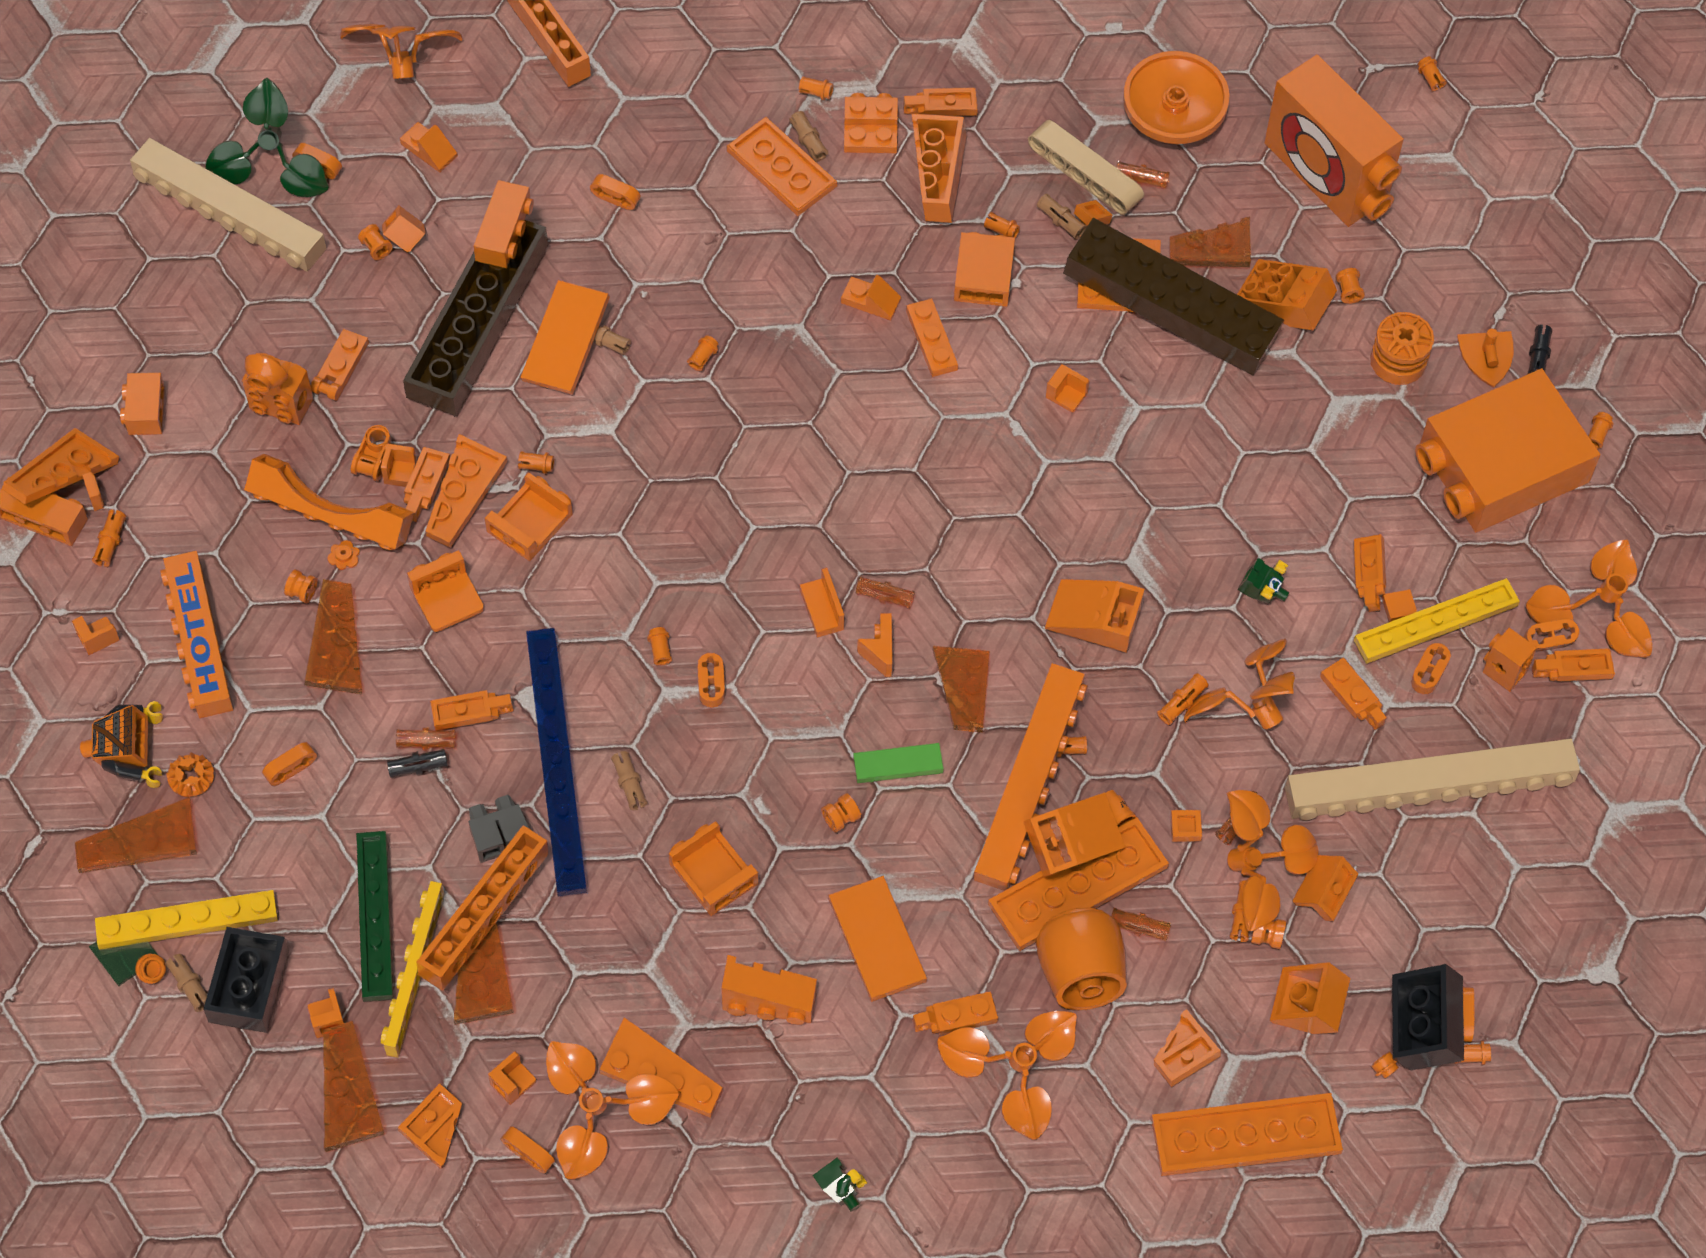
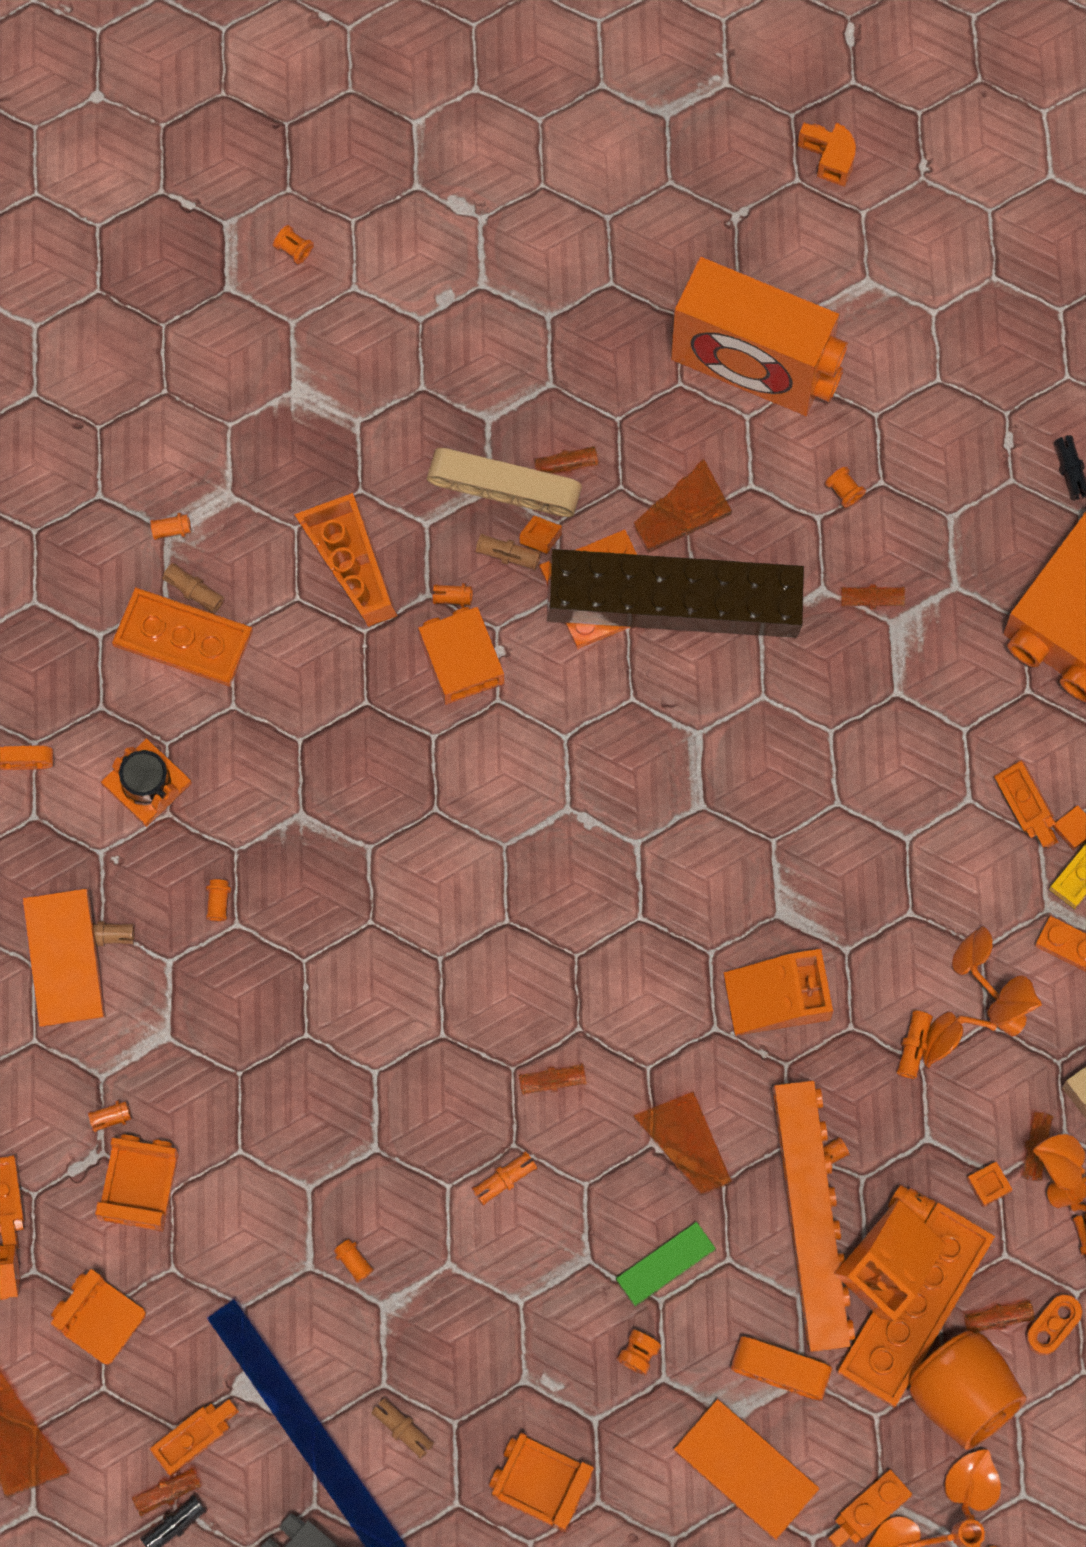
camera: 25 degrees left, 10 degrees up
orange wing [425,434,507,548] -> none
orange beam [698,653,725,708] -> none
orange panel [800,567,844,638] -> none
orange slope [841,274,901,321] -> none
orange plate [844,93,898,153] -> none
orange slope [857,613,892,677] -> none
orange hinge [903,88,978,116] -> none
orange plate [906,298,958,377] -> none
orange panel [1045,364,1090,412] -> none
orange dish [1123,51,1229,144] -> none
orange slope [1237,259,1337,330] -> none
dark green piece [1237,558,1289,603] -> none
orange wheel [1370,312,1434,385] -> none
orange pin [1417,56,1447,91] -> none
orange shield [1457,328,1514,388] -> none
none -> piece [101,738,192,827]
none -> orange pin [471,1151,537,1206]
none -> orange beam [730,1337,833,1401]
none -> orange brick [798,122,856,187]
none -> clear orange pin [842,584,905,609]
none -> orange plate [1027,1295,1082,1355]

